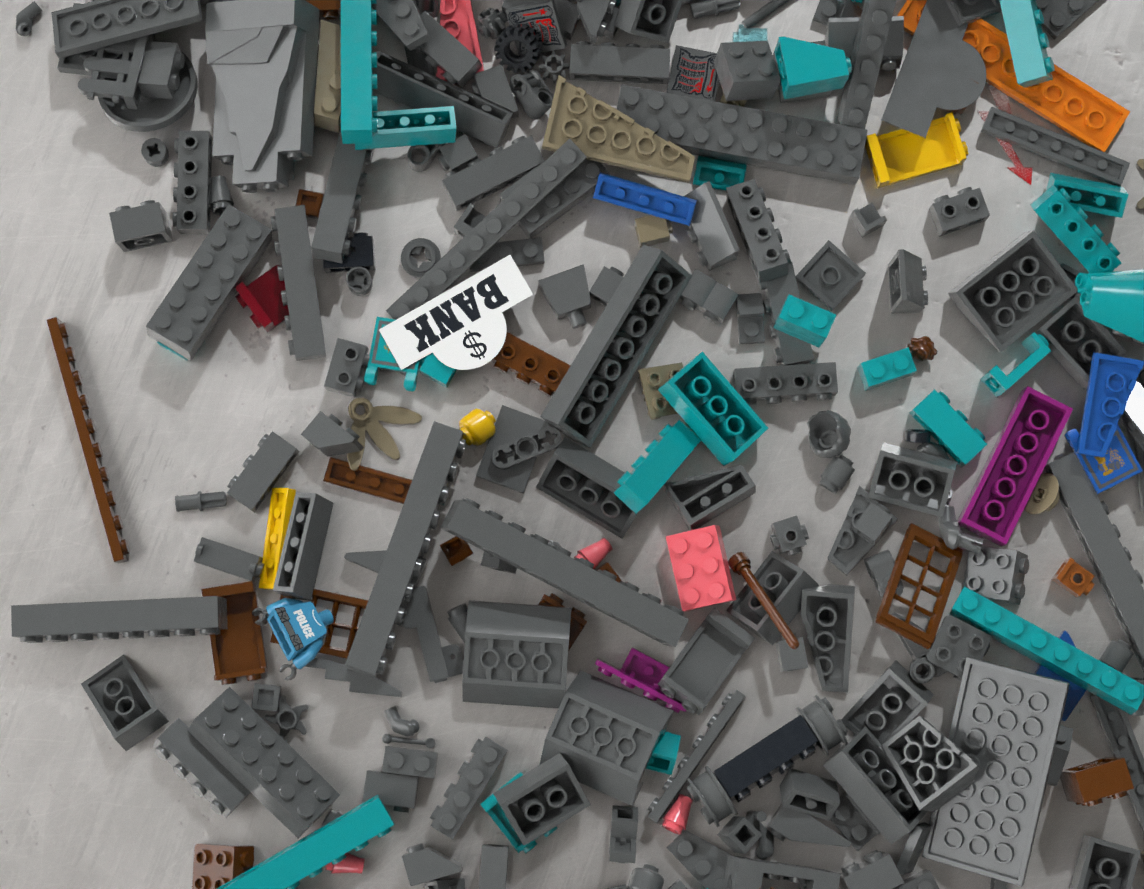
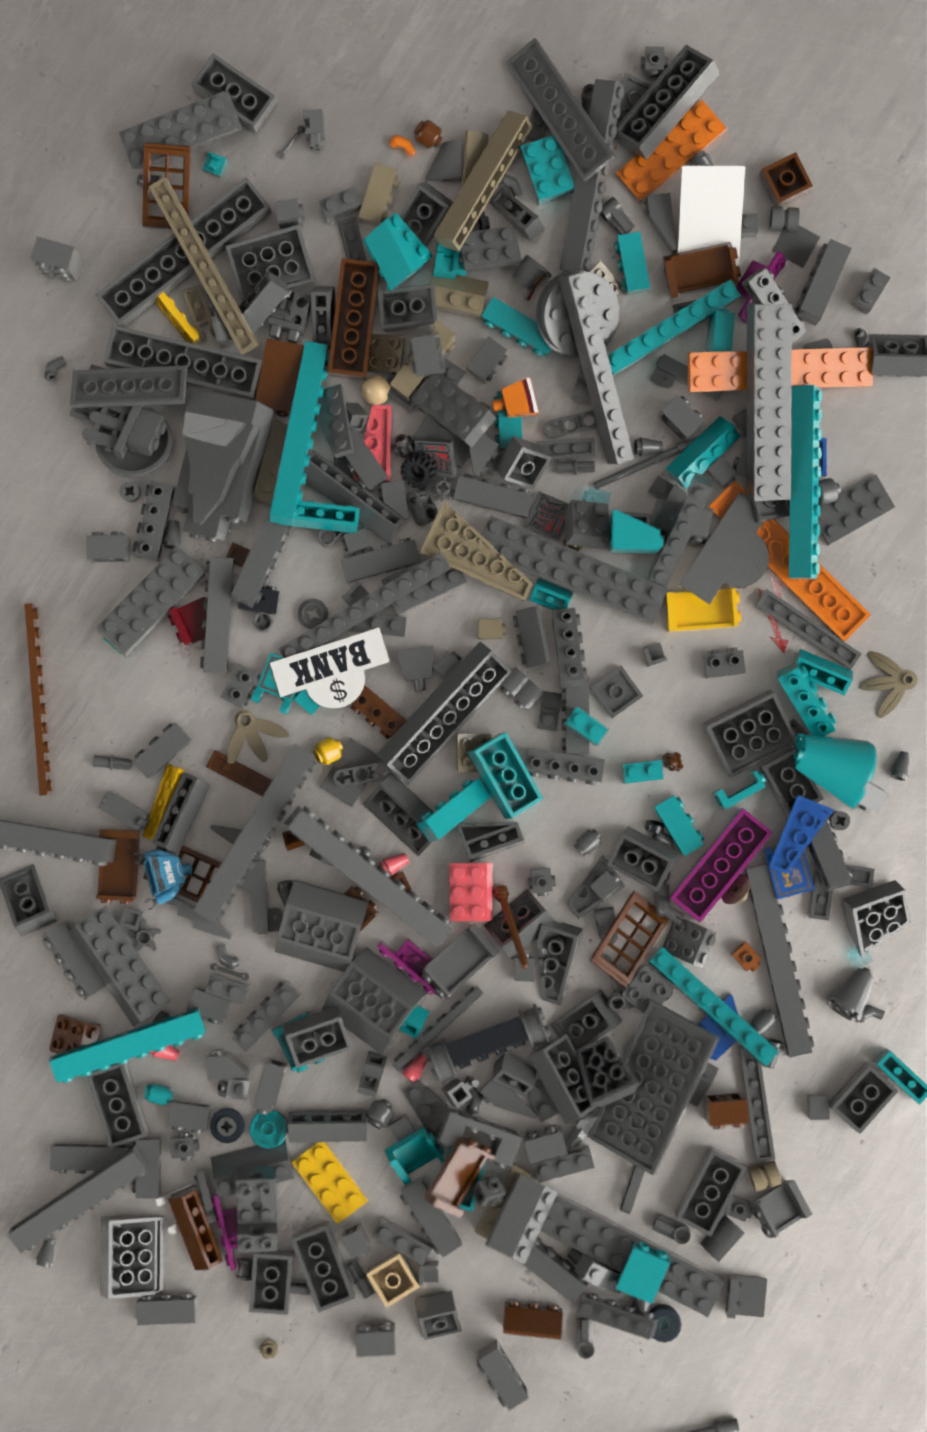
camera: 15 degrees right, 5 degrees up
dark grey slope [301,411,364,457] -> none
blue tile [593,172,697,226] -> none
dark grey hair [807,410,851,458] -> none
dark grey slope [888,249,928,314] -> none

